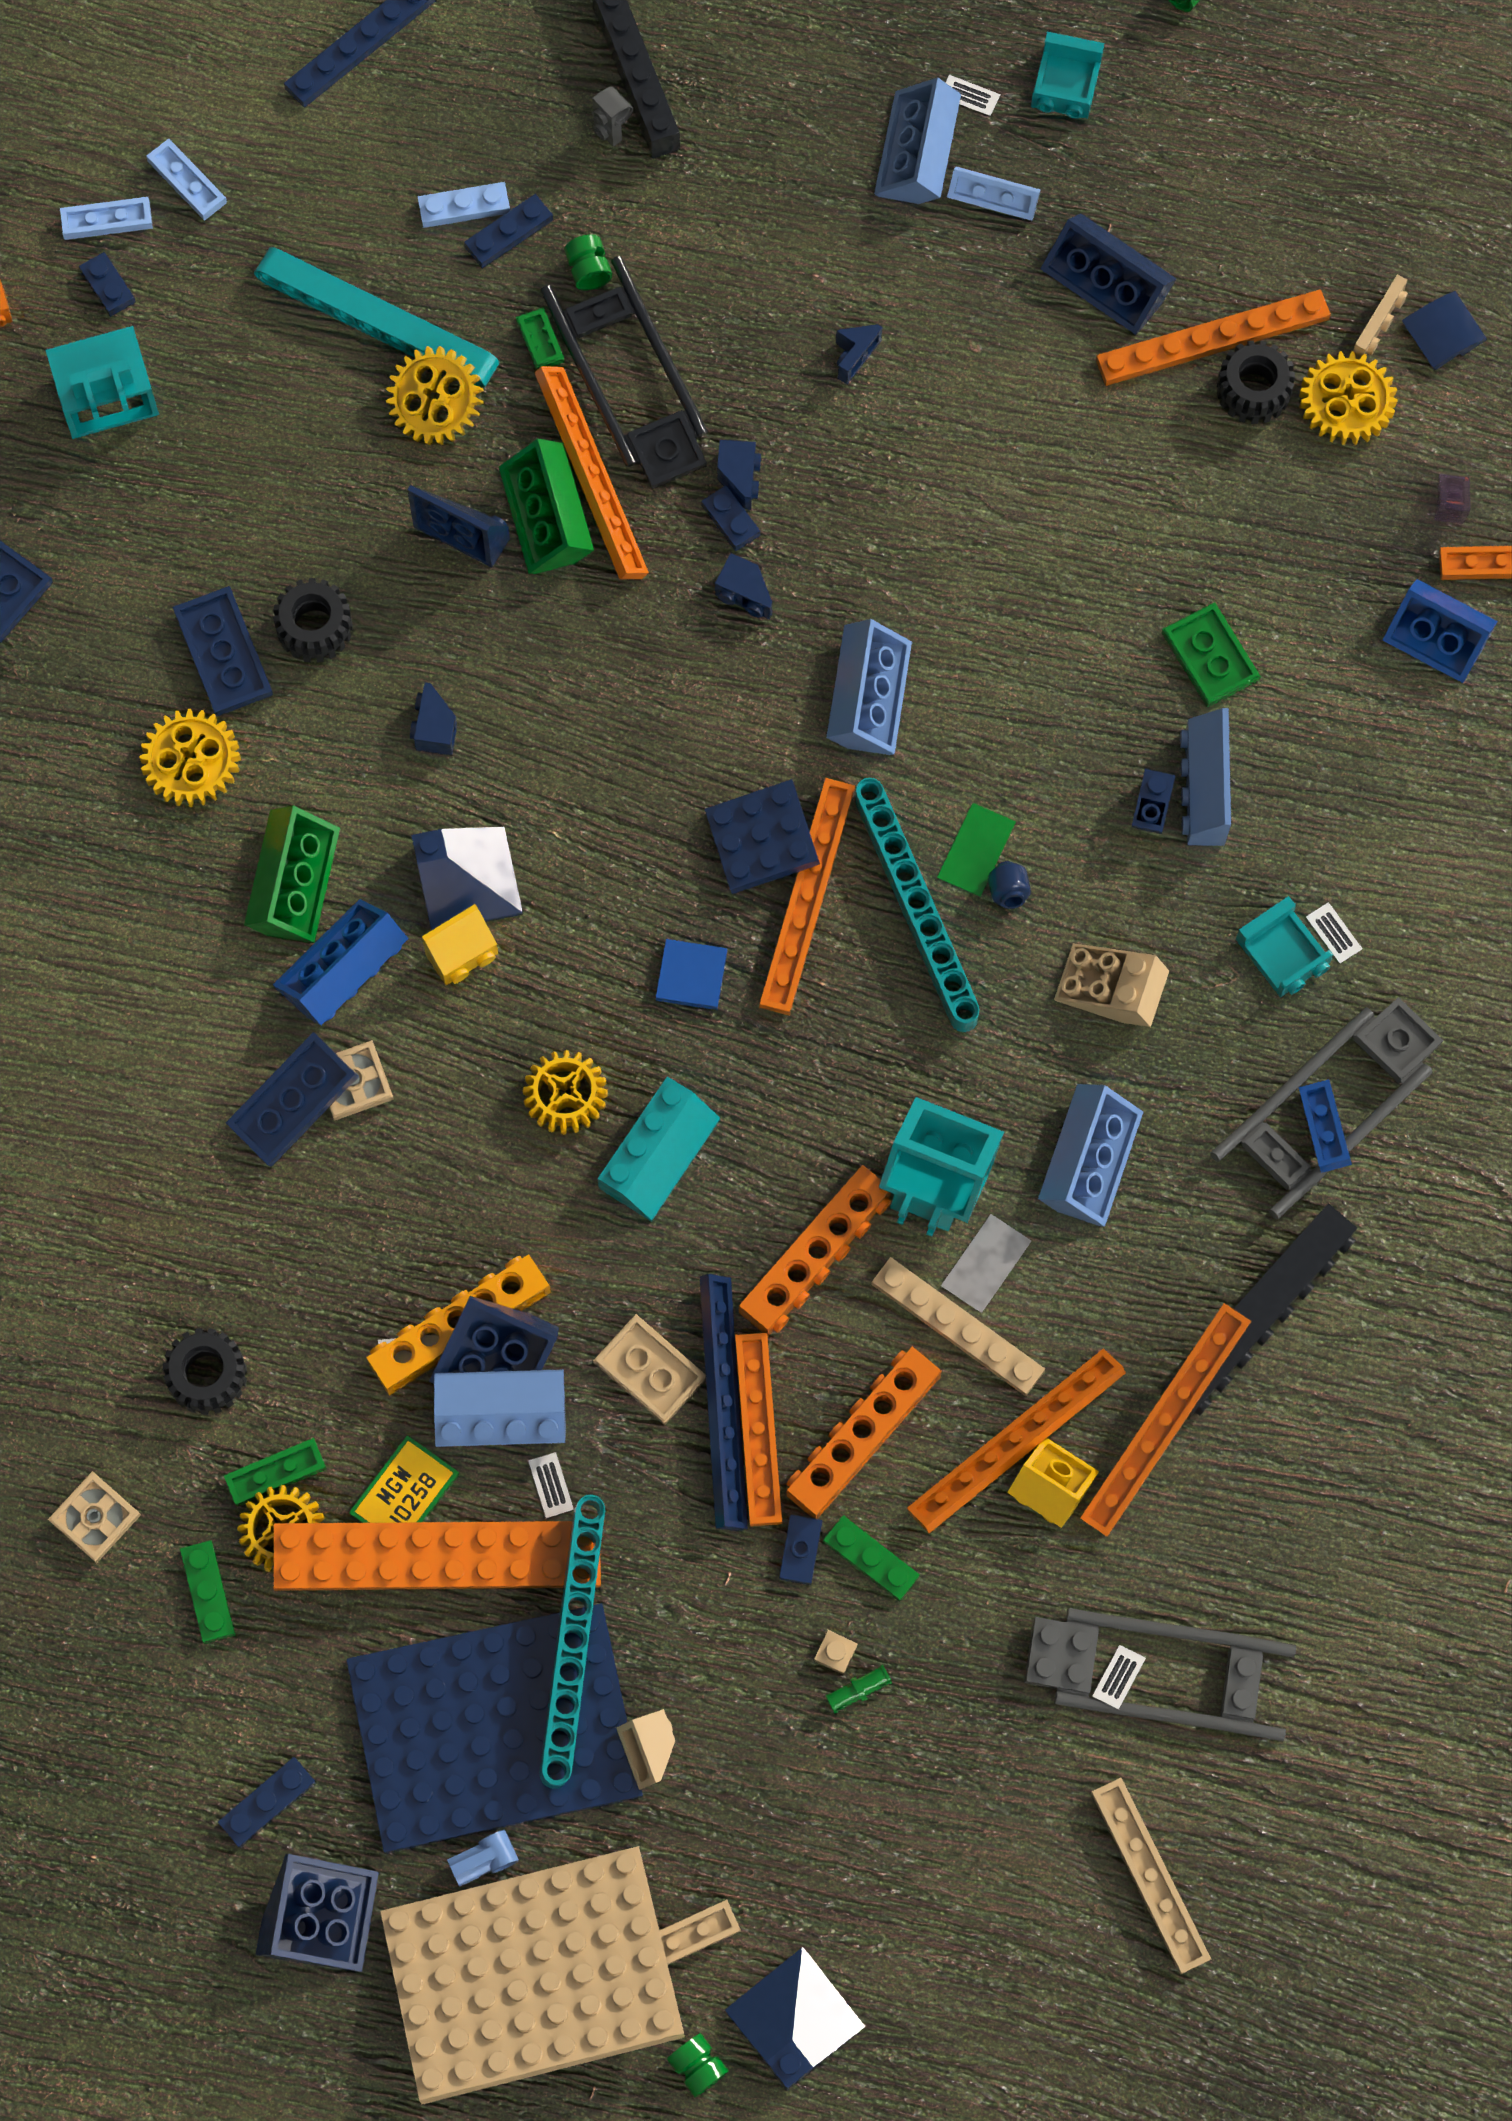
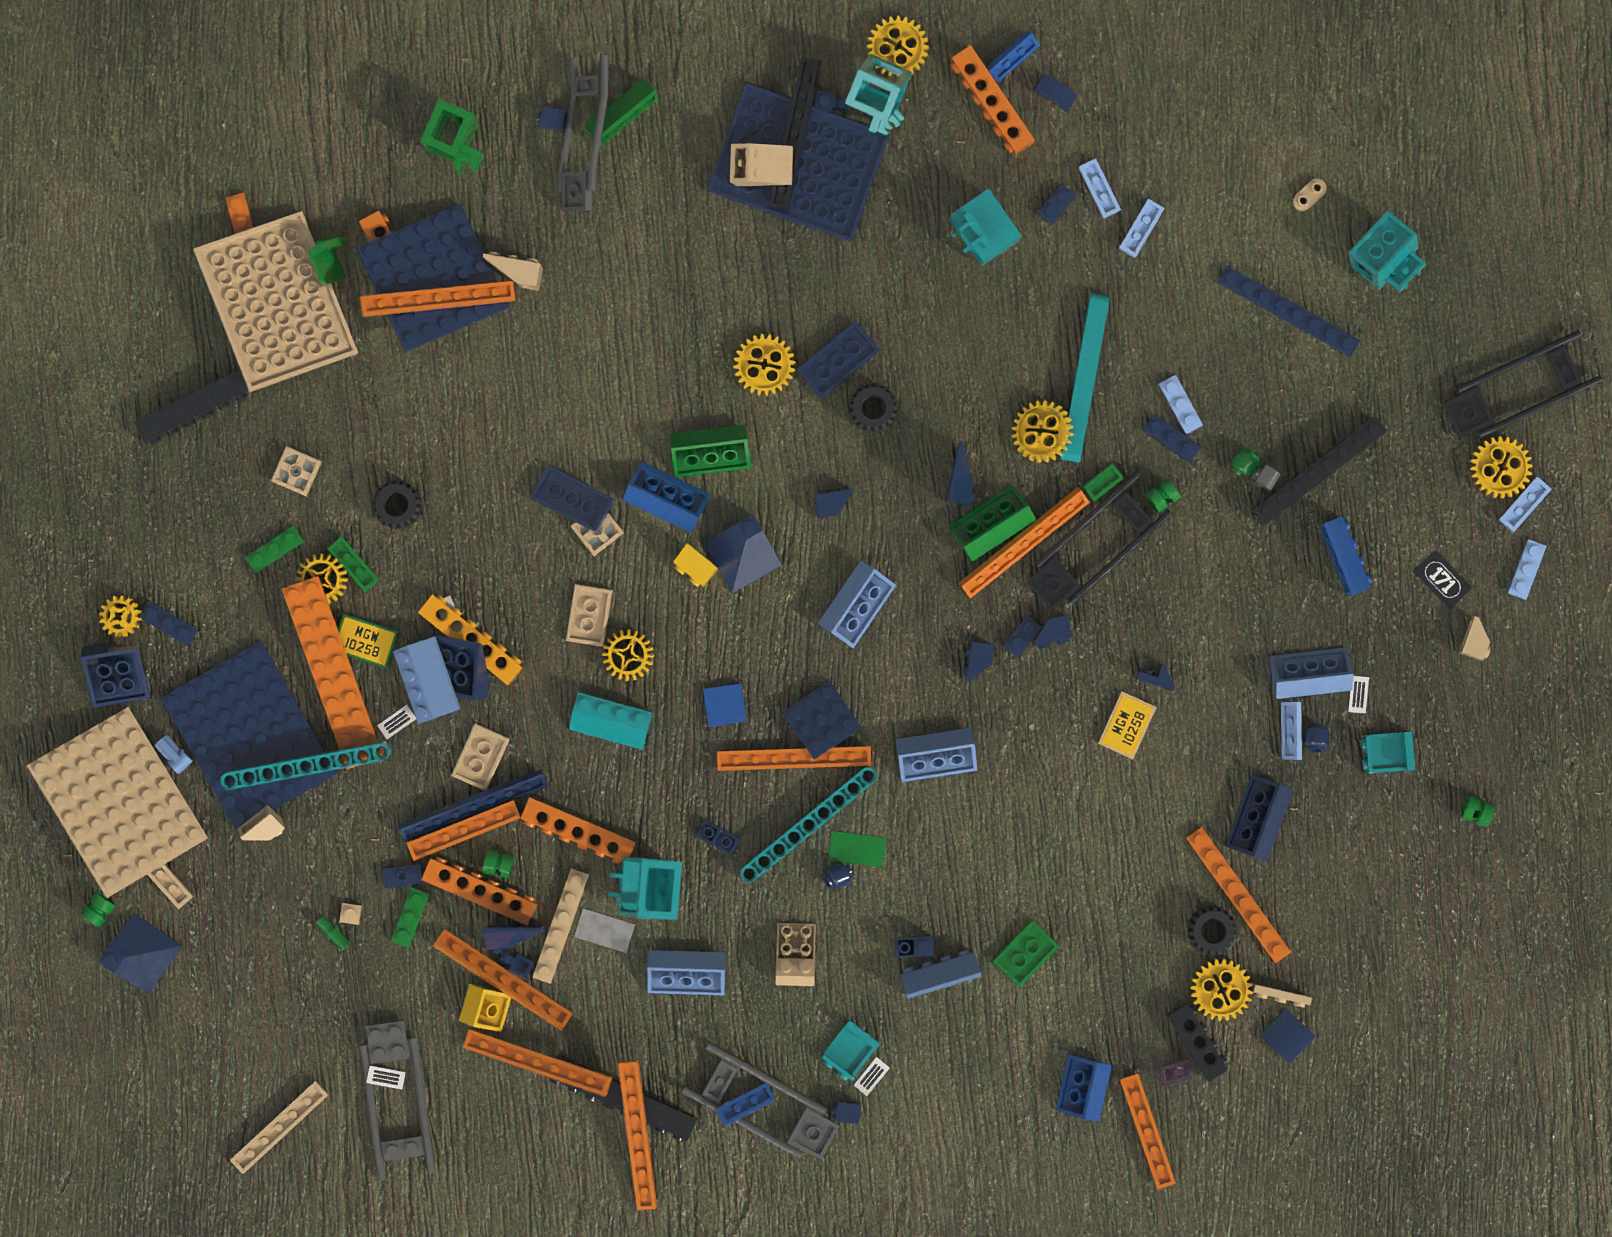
camera: 70 degrees right, 15 degrees up
none -> yellow gear [99,596,142,637]
none -> green wheel [483,849,515,879]
none -> dark blue slope [483,925,546,953]
none -> dark blue plate [498,952,535,981]
none -> tan tile [566,584,613,647]
none -> orange plate [618,1060,657,1210]
none -> dark blue slope [696,820,742,856]
none -> medium blue slope [818,561,896,648]
none -> dark blue brick [832,1100,861,1124]
none -> yellow tile [1098,691,1157,760]
none -> black brick [1167,1003,1229,1082]
none -> green head [1232,448,1260,476]
none -> dark blue head [1304,723,1330,753]
none -> blue slope [1318,517,1372,597]

